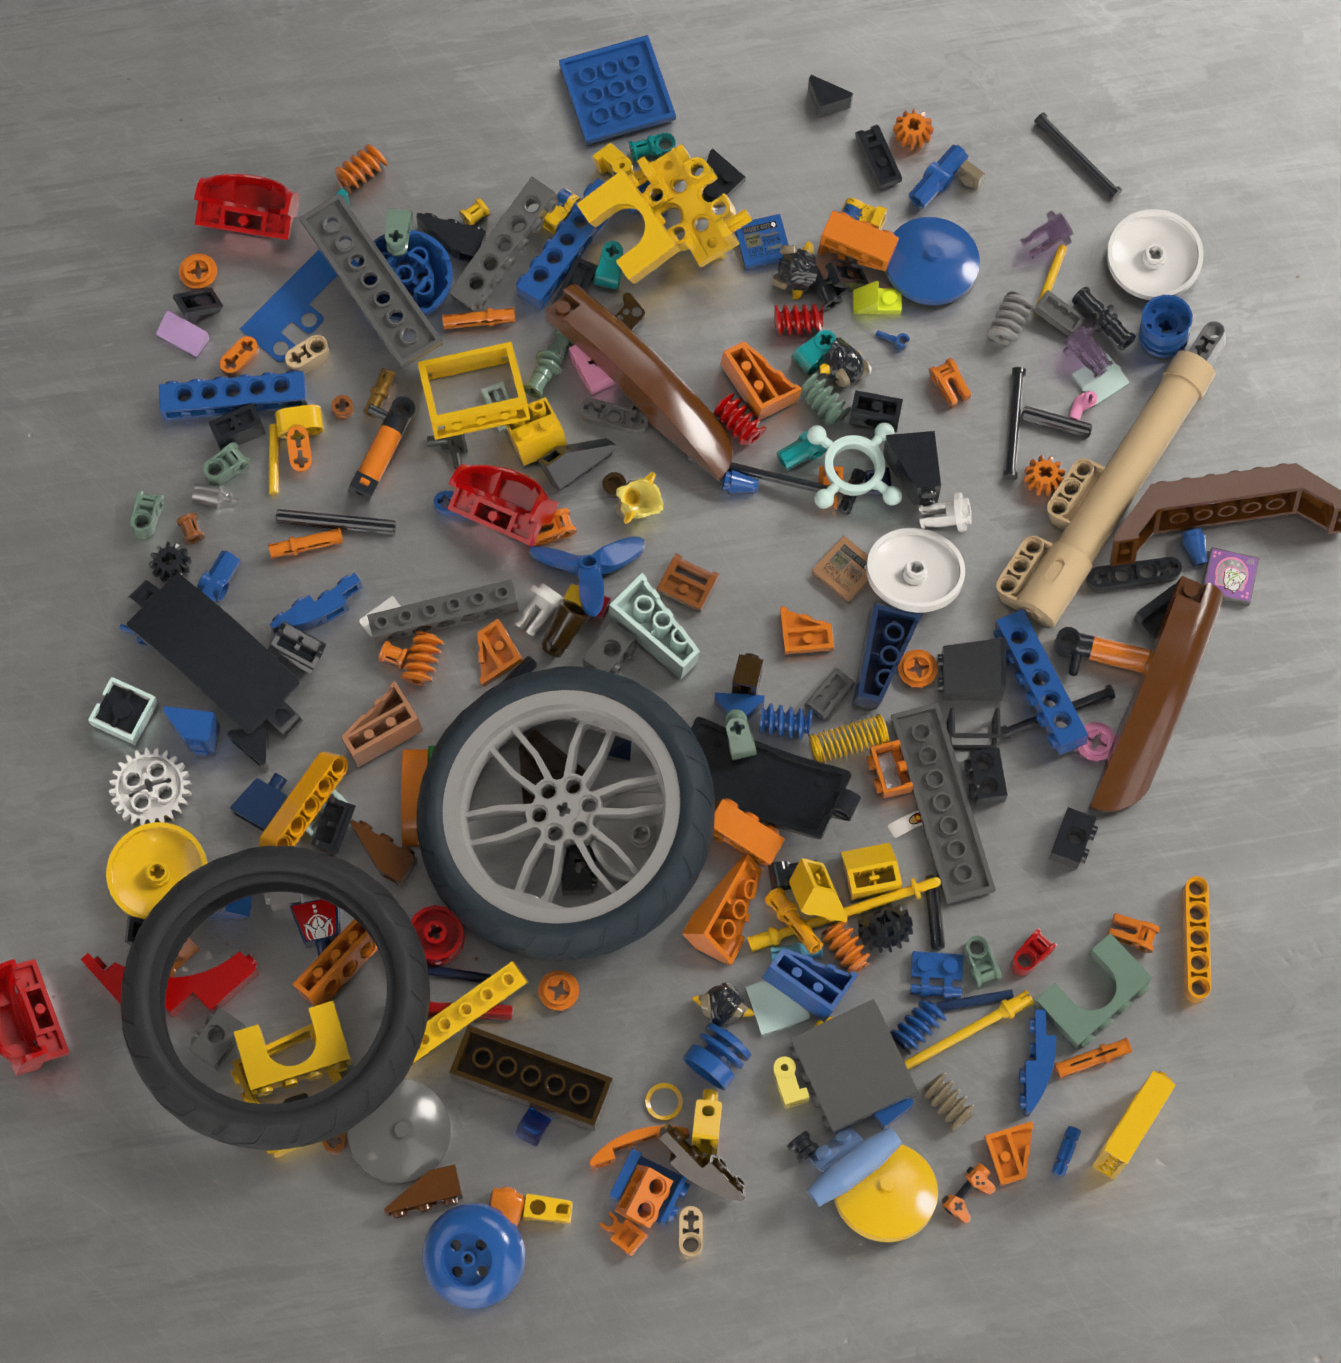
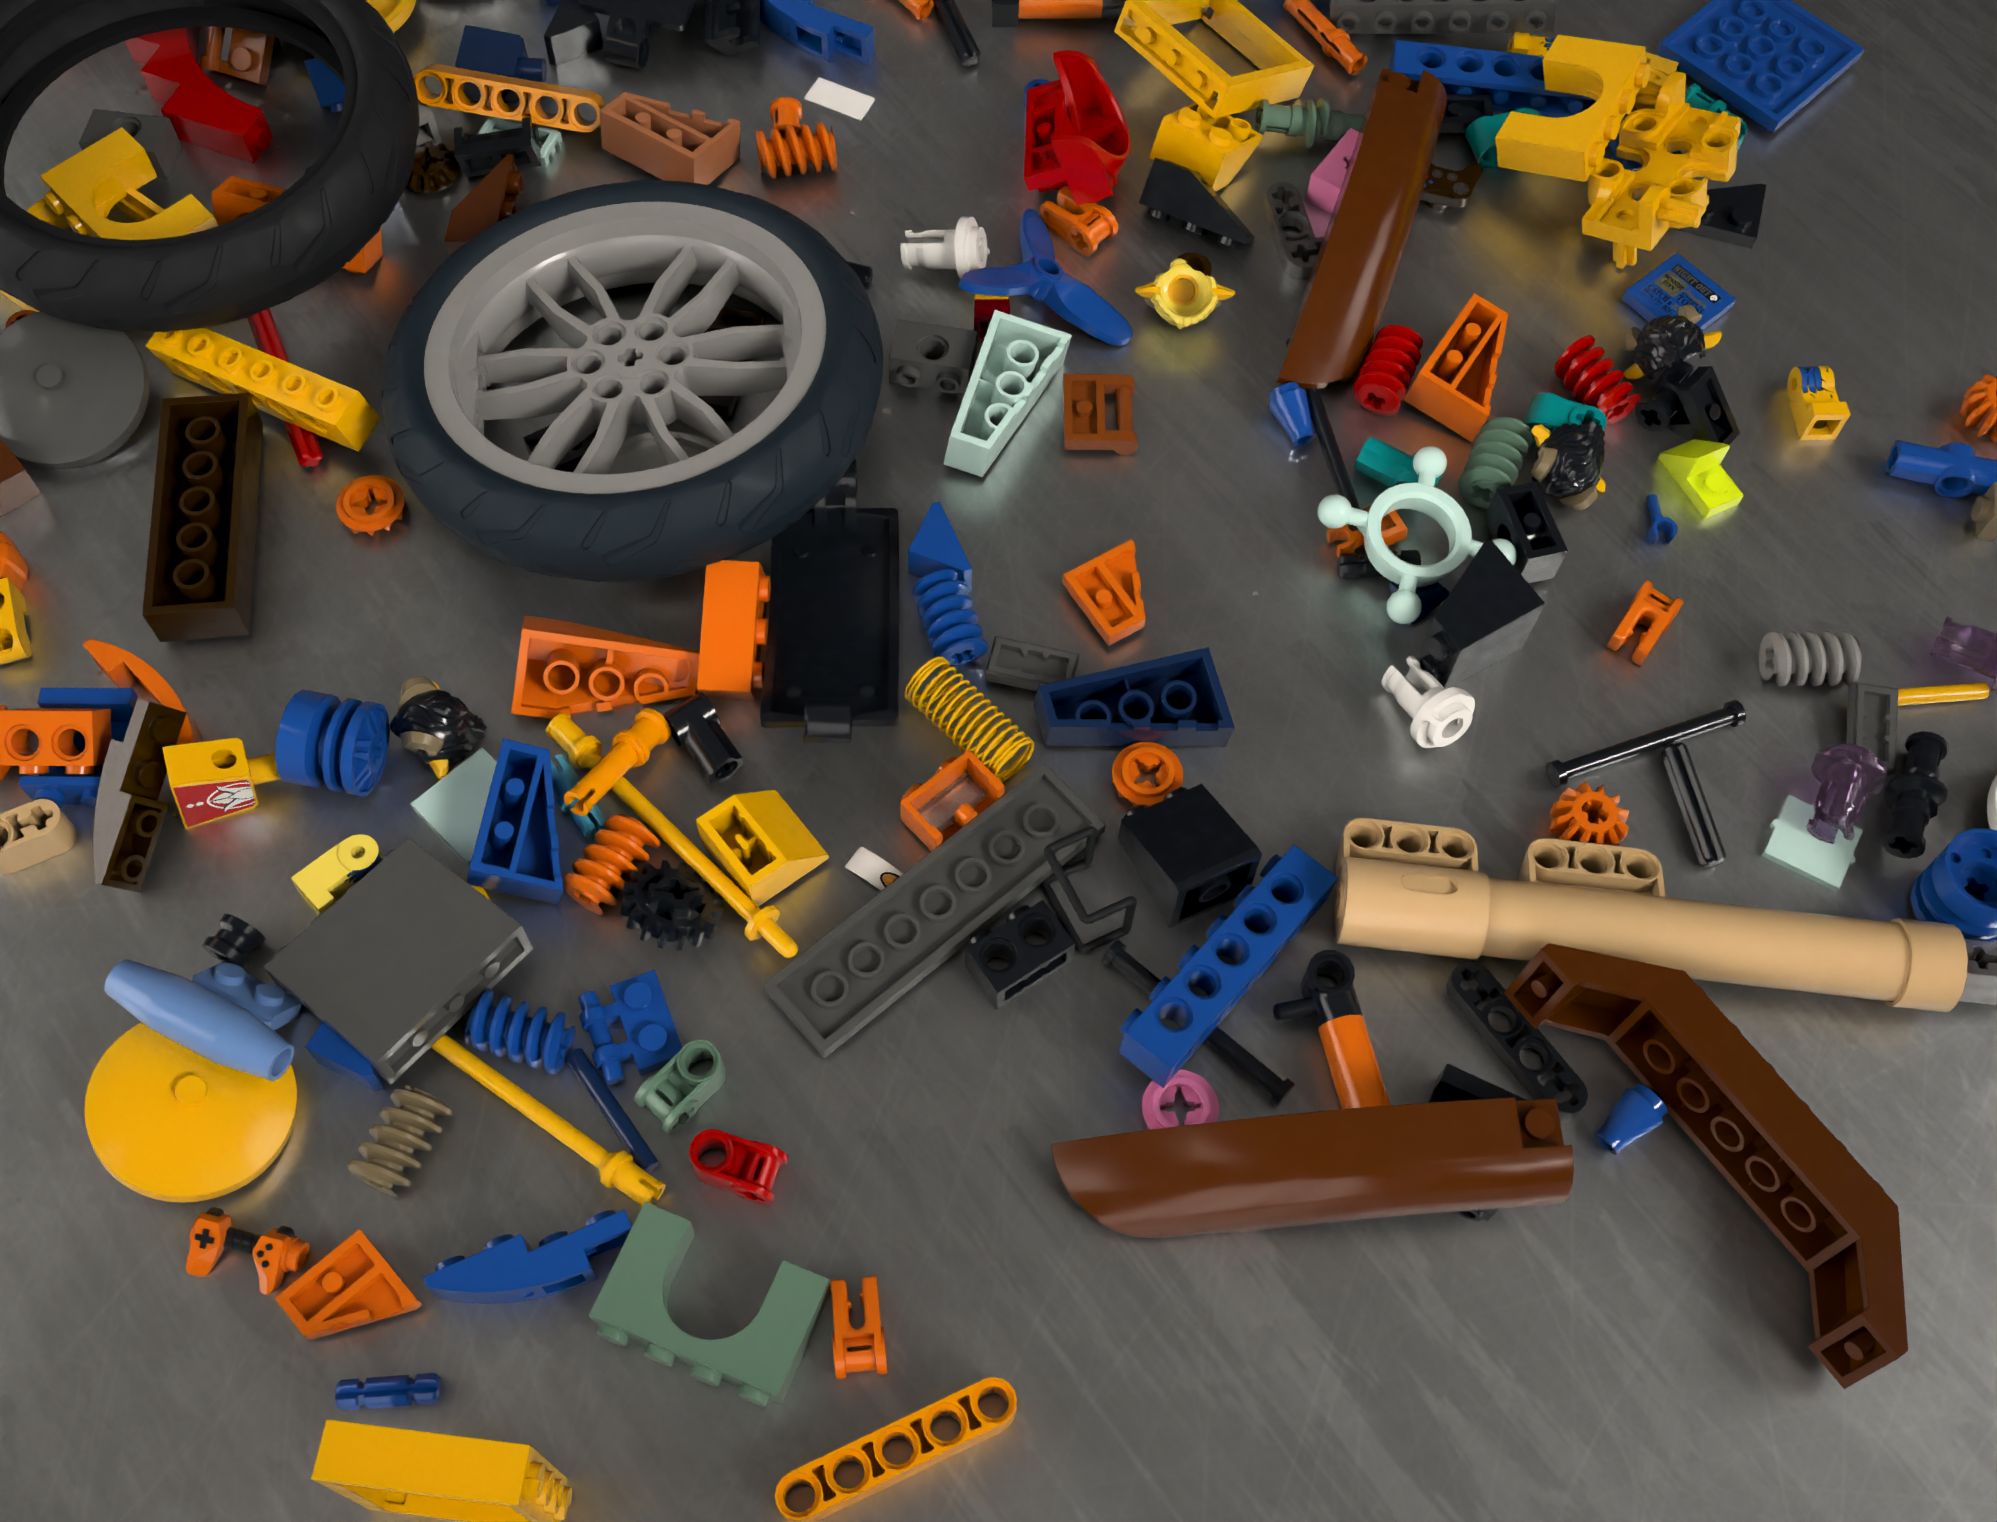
camera: 60 degrees right, 10 degrees down
dark grey brick [367,579,519,647] -> none
red wheel [411,905,465,967] -> none
pearl dark grey piece [427,427,468,469] -> none
dark blue bar [427,965,492,983] -> none
orange wing [477,619,524,687] -> none
clear blue slope [515,1107,552,1147] -> none
dark brown plant [541,599,590,658] -> none
yellow piece [645,1083,683,1121] -> none
sand green piece [725,709,757,760] -> none
dark brown brick [732,653,764,695] -> none
yellow slope [789,858,848,922] -> none
black slope [808,75,853,117] -> none
medium nougat tile [812,536,869,603] -> none
orange wedge [817,210,899,271] -> none
black plate [855,124,902,189] -> none
white dish [866,528,965,613] -> none
blue dish [885,217,980,305] -> none
black axle [925,875,946,949] -> none
black brick [1048,807,1098,869] -> none
orange pin [1054,1037,1132,1078] -> none
bright pink arm [1068,391,1097,420] -> none
tile [1203,547,1260,606] -> none

